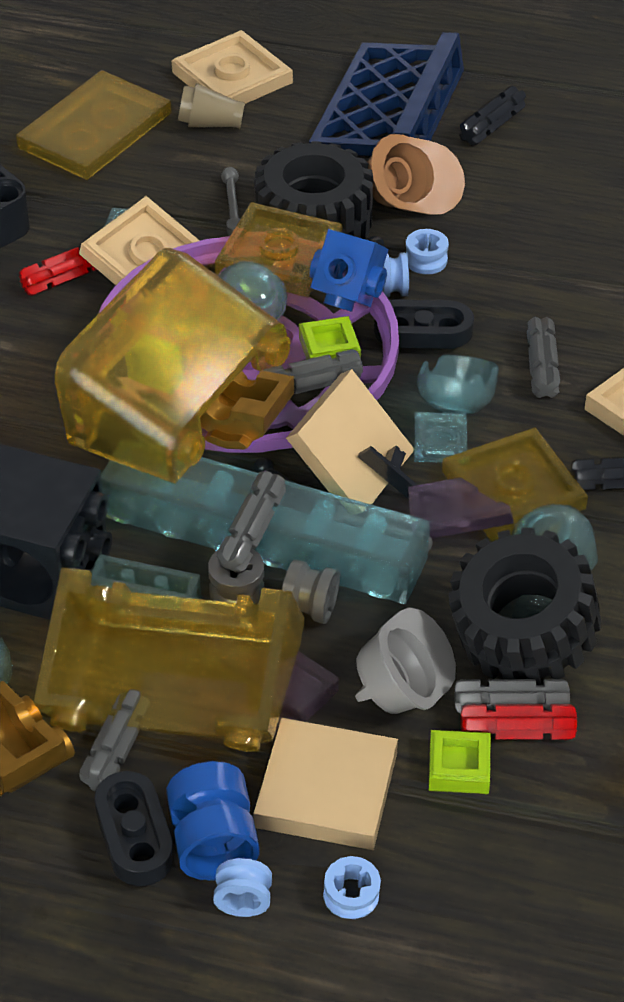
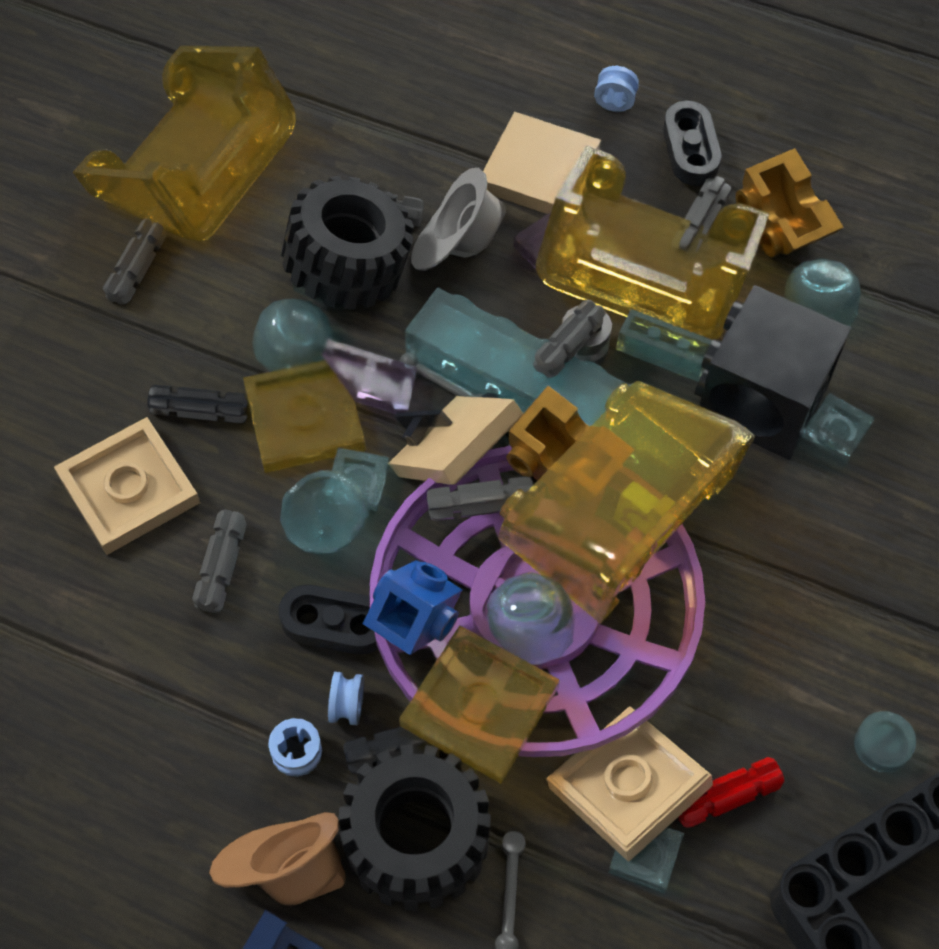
camera: 170 degrees left, 15 degrees up
blue wheel [166,761,259,880] -> none
dark grey wheel [280,559,340,624] -> none
lime tile [299,316,361,359] -> none
light blue bush [323,856,381,919] -> none
lime tile [429,730,490,794] -> none
red axle [460,704,578,740] -> none

